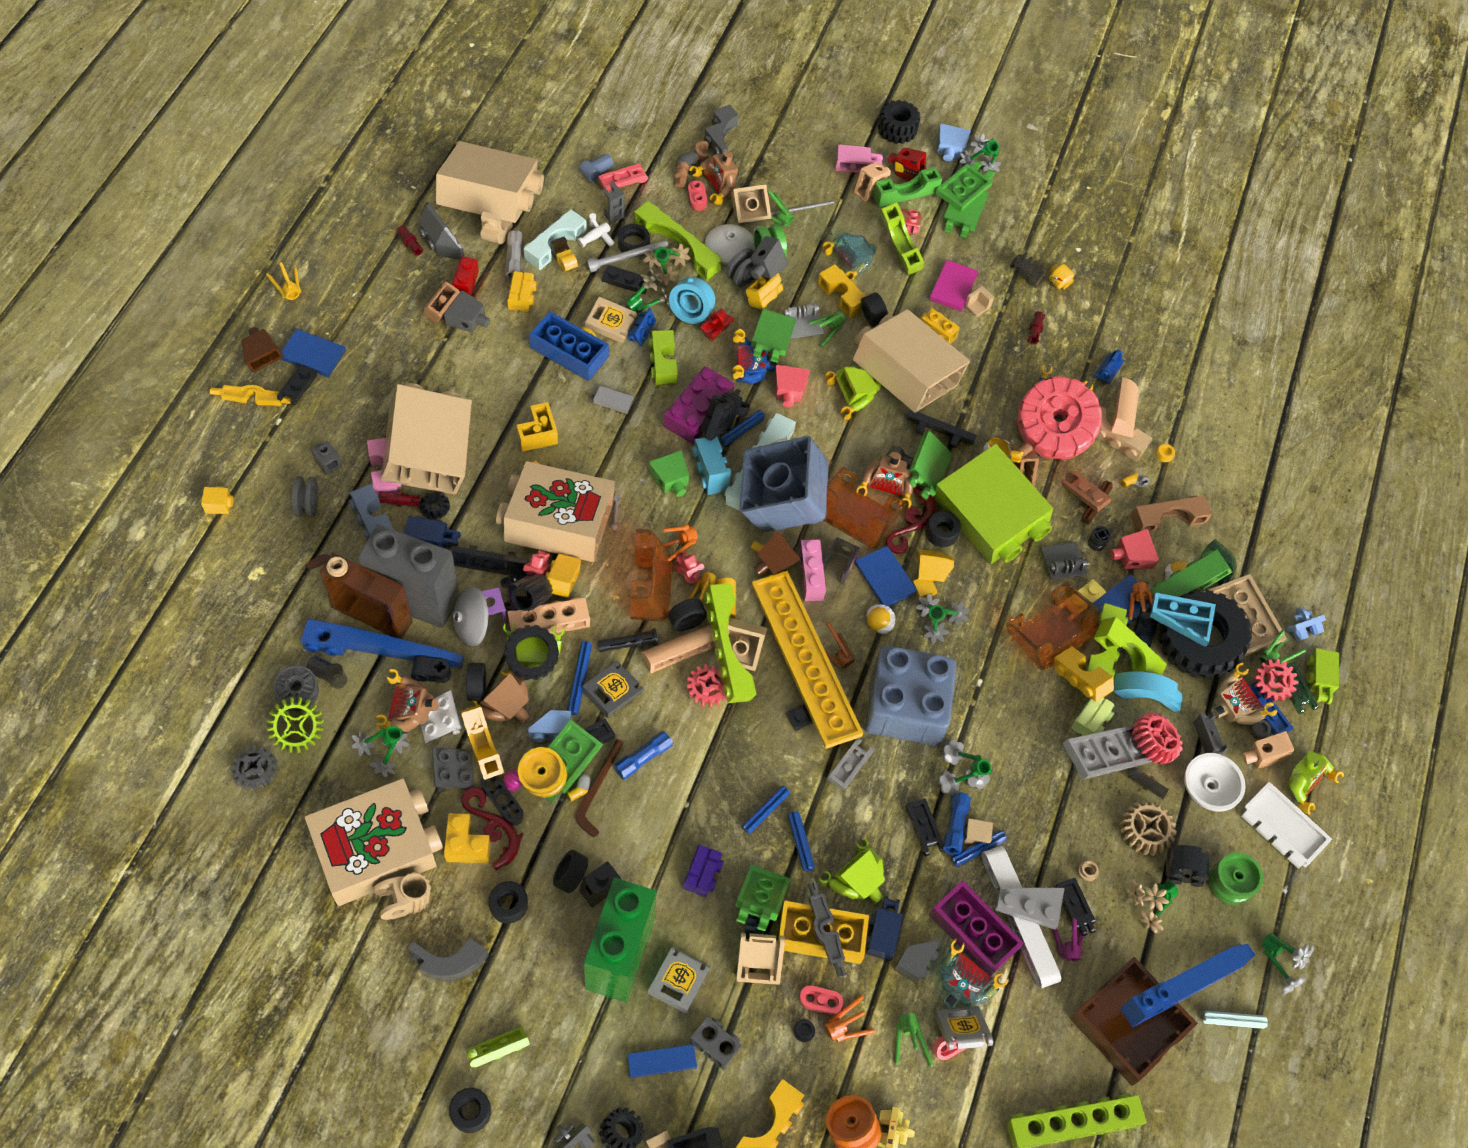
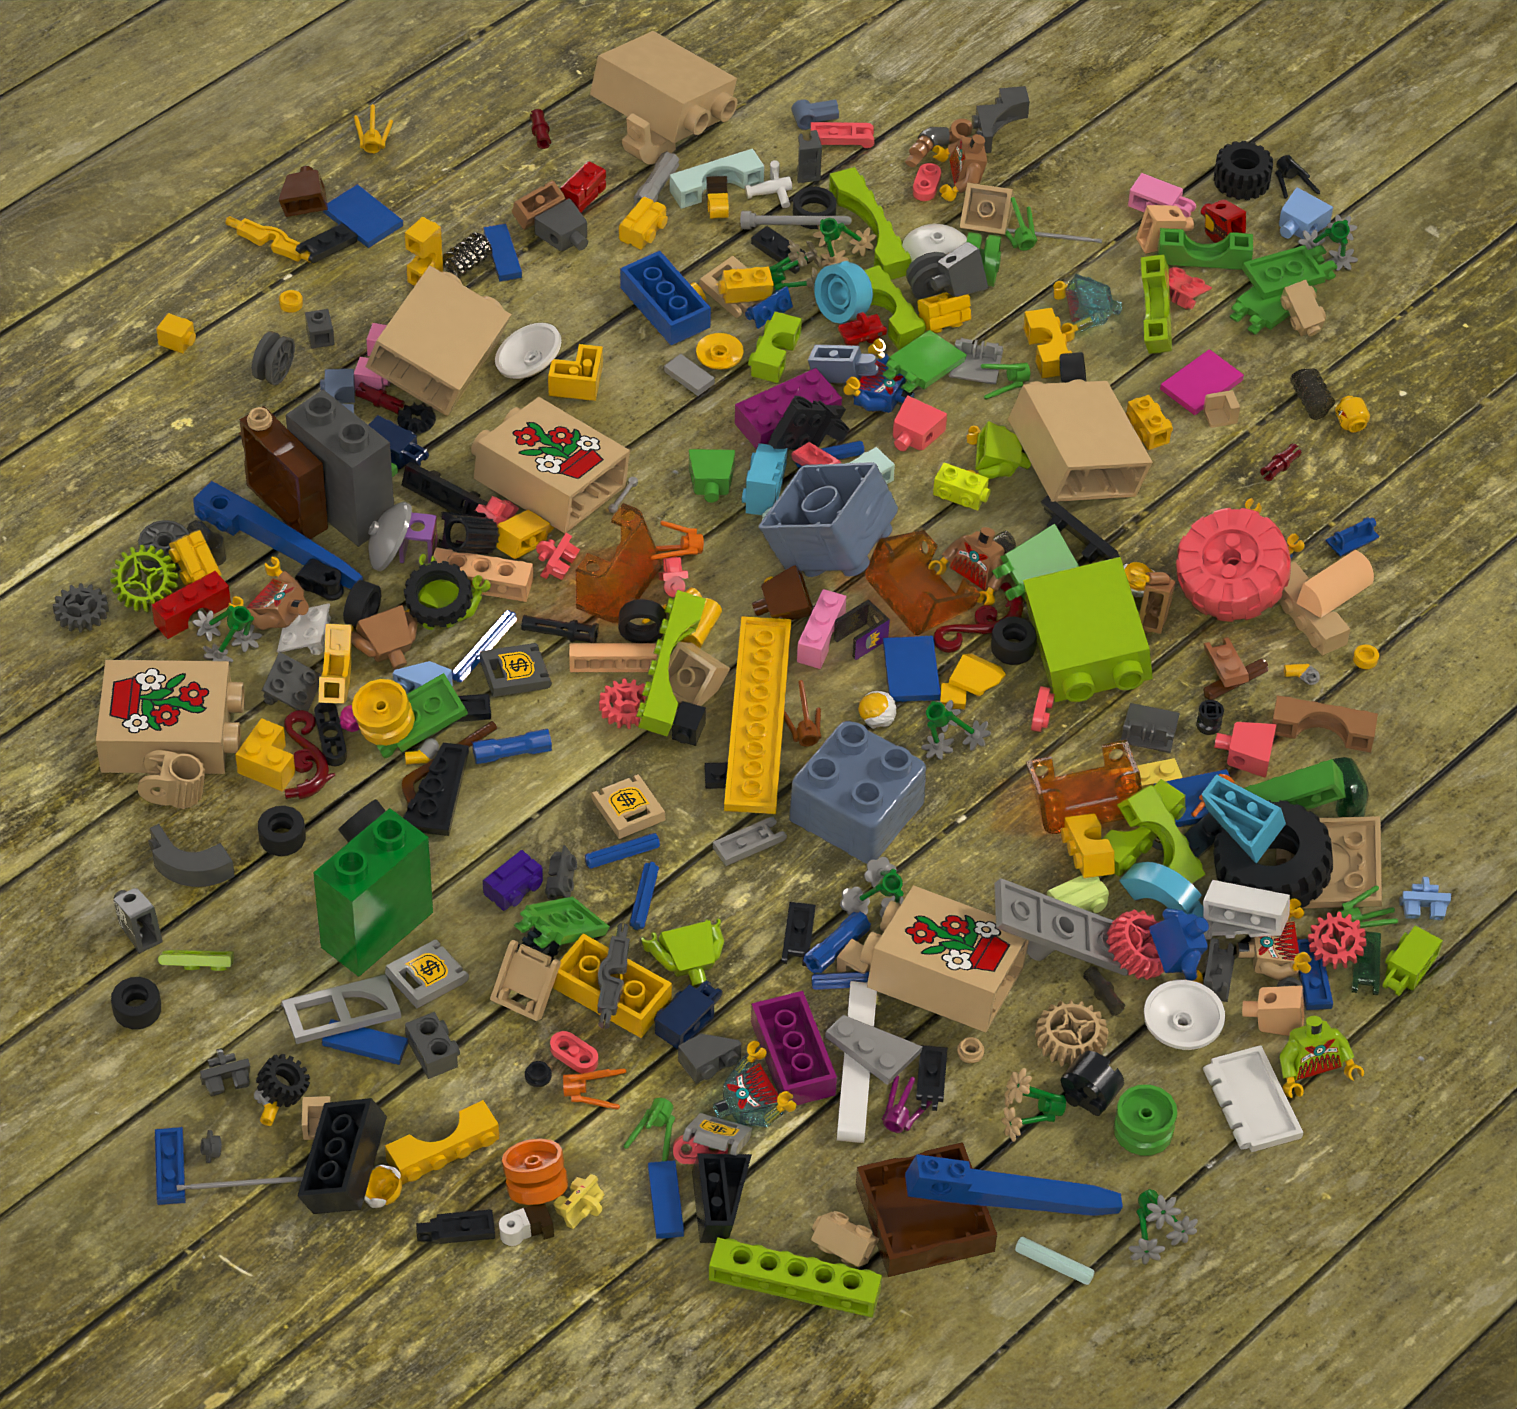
camera: 30 degrees right, 10 degrees down
dark grey wedge [418,202,464,260] -> none
none -> dark grey torso [113,888,163,954]
none -> red arch [151,571,231,639]
none -> yellow brick [169,530,222,586]
none -> yellow tile [279,290,303,313]
none -> light grey window [281,974,401,1044]
none -> black wing [403,742,469,836]
none -> yellow arch [405,217,443,286]
none -> clear smoke piece [442,232,492,279]
none -> blue tile [483,224,522,282]
none -> white dish [495,323,562,379]
none -> coral hips [536,533,580,580]
none -> dark grey hinge [545,845,577,900]
none -> tan container [591,774,666,839]
none -> blue tile [648,1160,684,1239]
none -> black brick [672,701,706,746]
none -> black wedge [692,1154,752,1243]
none -> yellow dish [696,333,744,370]
none -> yellow brick [718,267,774,304]
none -> coral plate [791,442,841,466]
none -> sand blue brick [808,345,879,383]
none -> tan brick [811,1211,879,1268]
none -> tan brick [860,885,1029,1032]
none -> lime arch [864,265,926,350]
none -> neon yellow brick [933,463,991,511]
none -> coral plate [1031,686,1055,732]
none -> blue torso [1149,908,1209,985]
none -> white wedge [1203,880,1290,939]
none -> black plant [1275,155,1320,199]
none -> tan brick [1280,280,1326,337]

